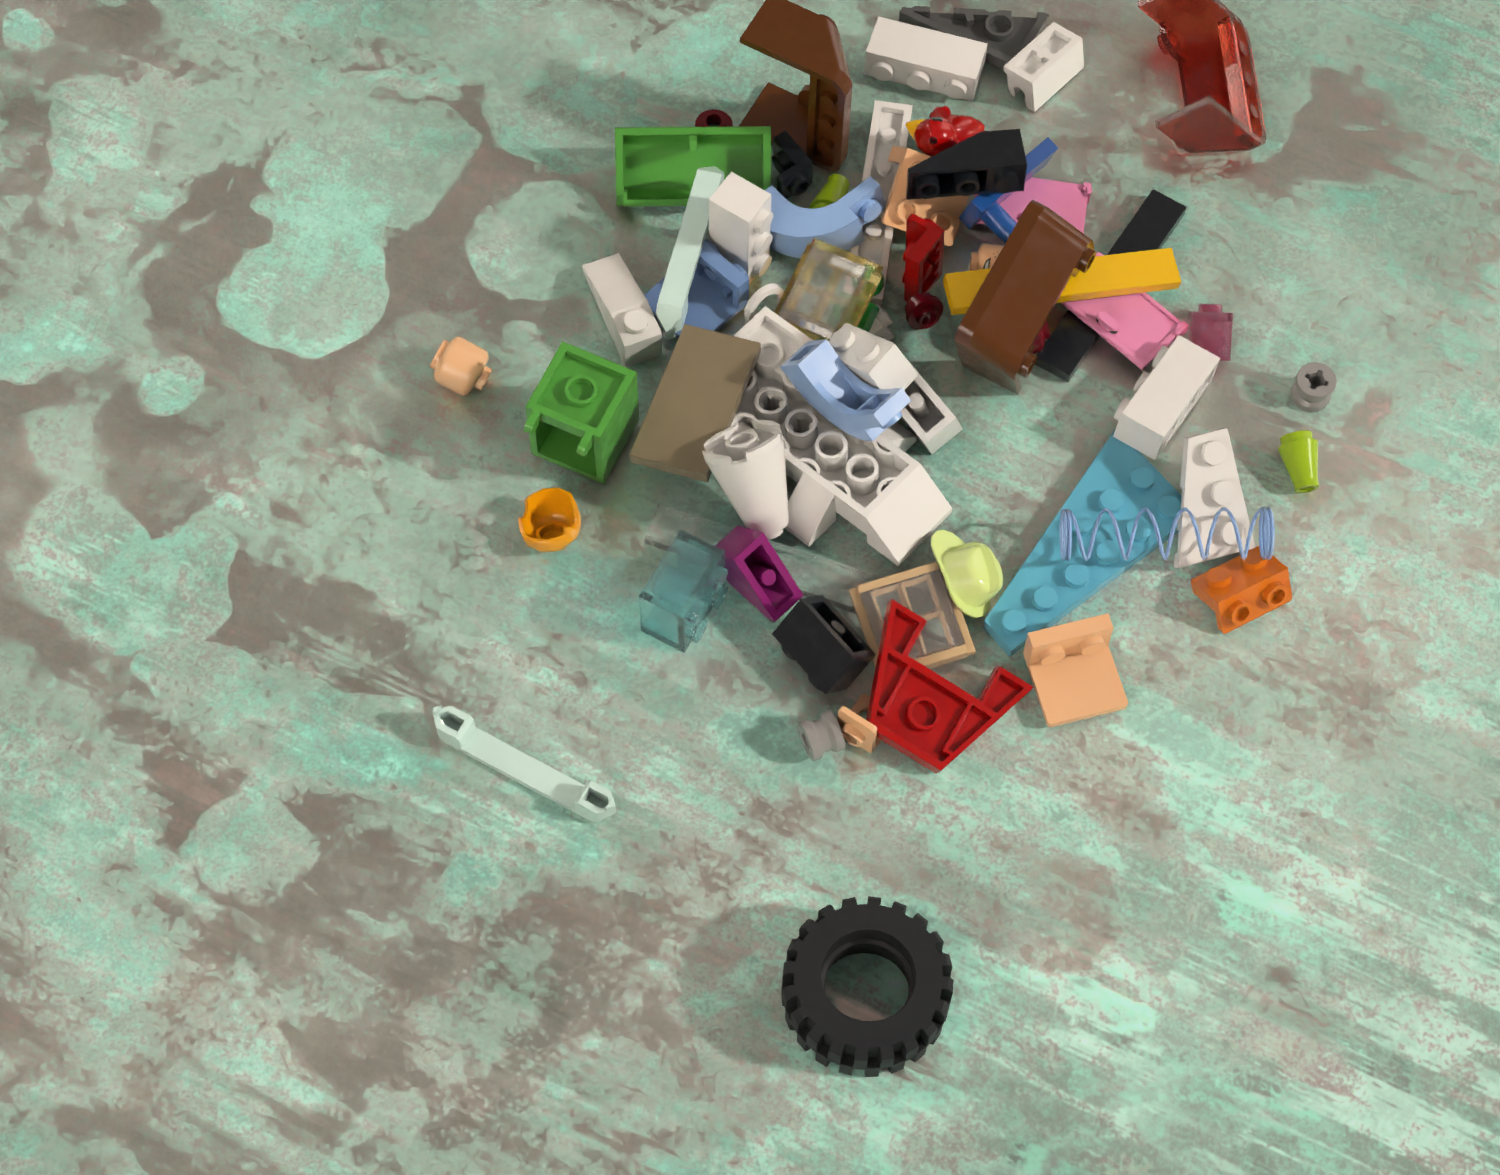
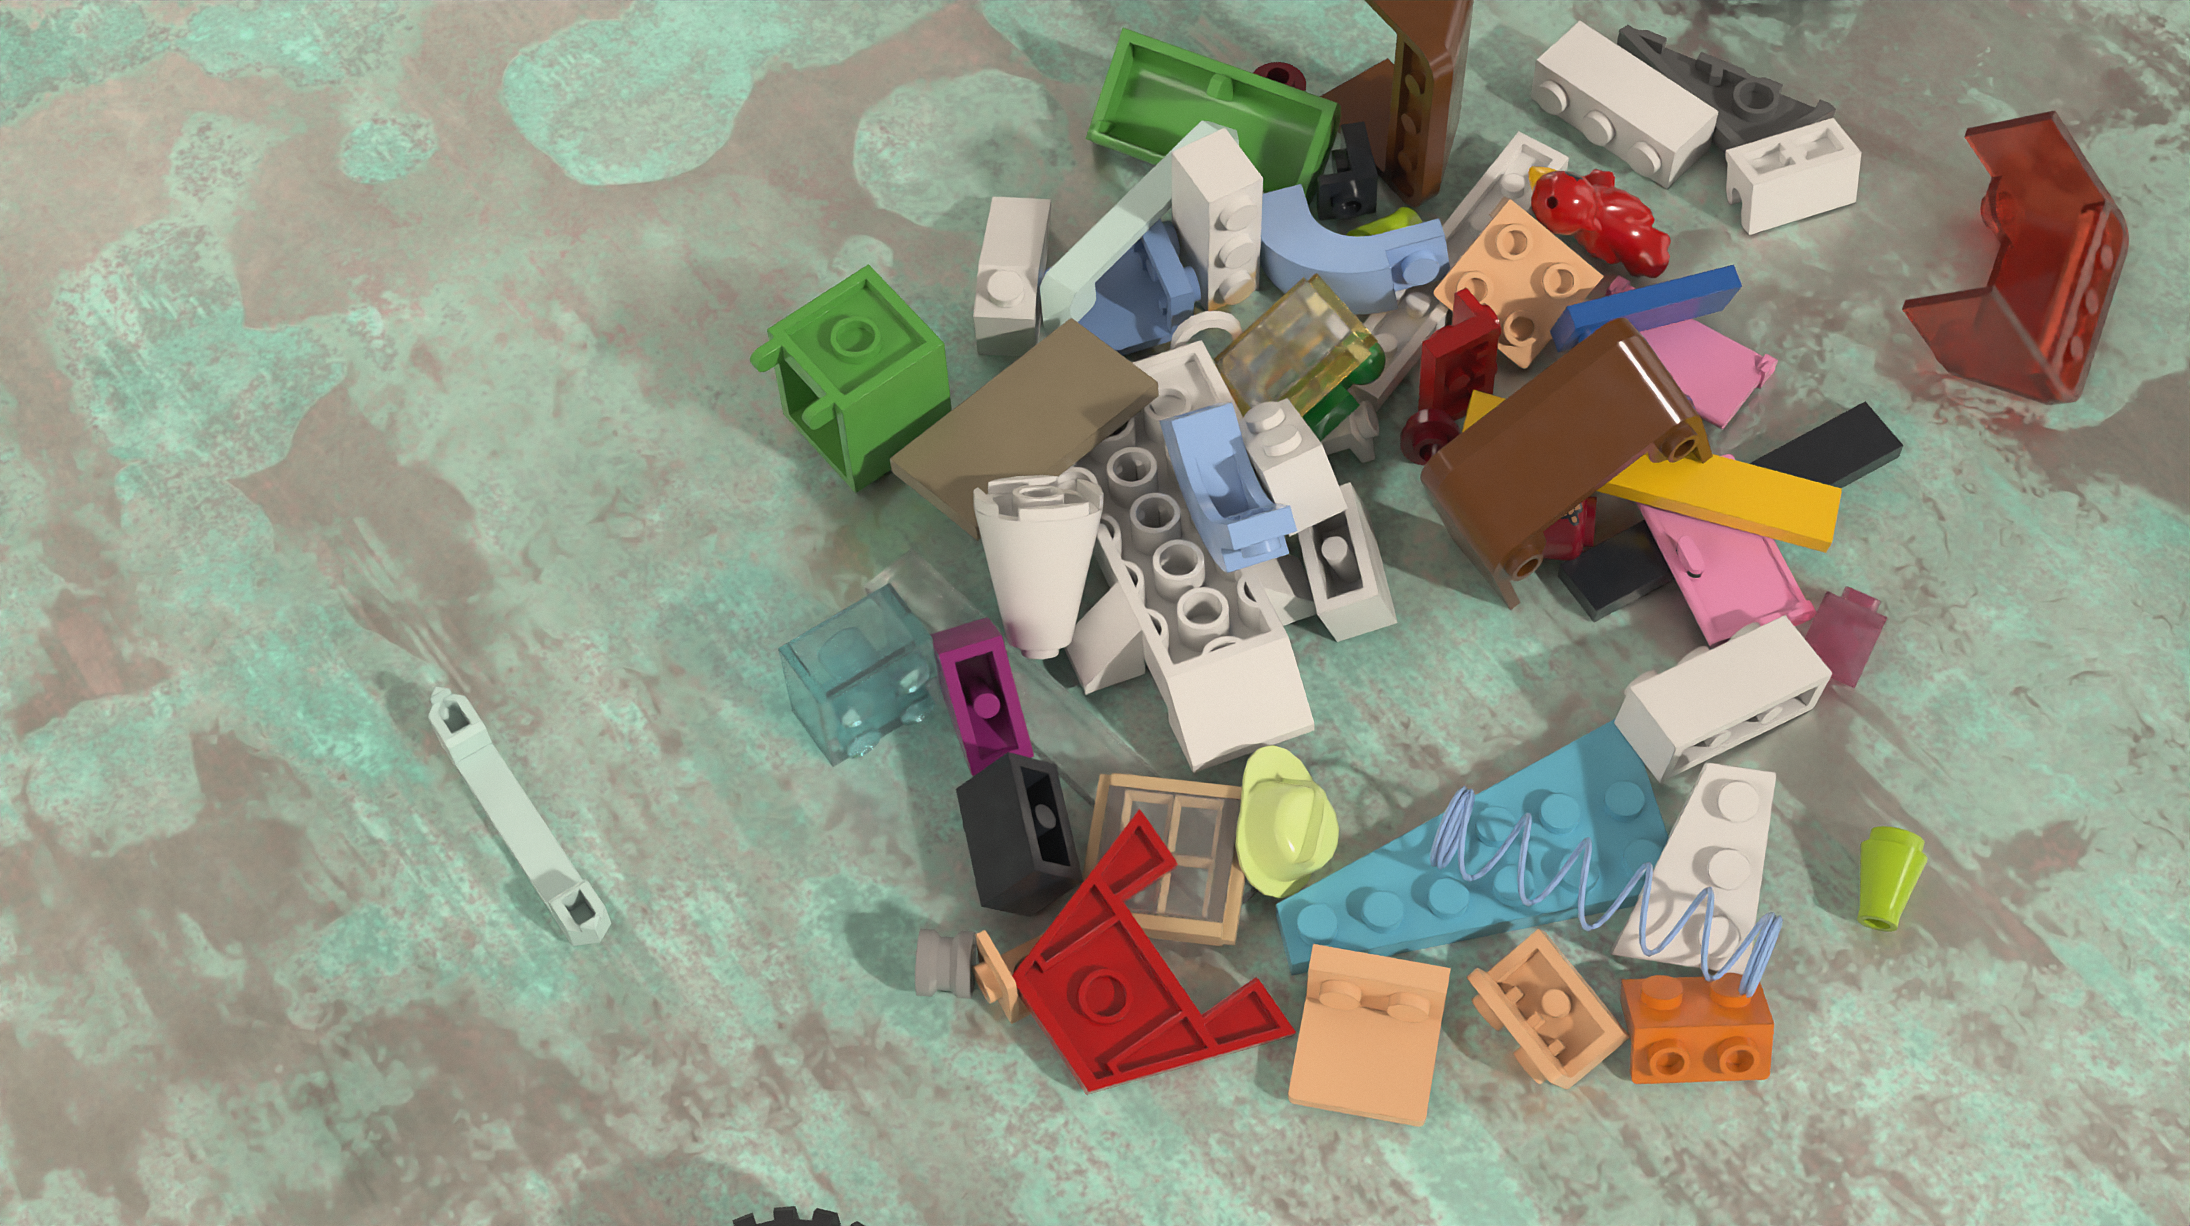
camera: 30 degrees right, 5 degrees down
light nougat head [430,336,492,396] -> none
light orange hair [518,487,581,553] -> none
black slope [906,129,1027,200] -> none
light grey wheel [1291,362,1337,413] -> none
none -> light nougat bracket [1467,928,1631,1090]

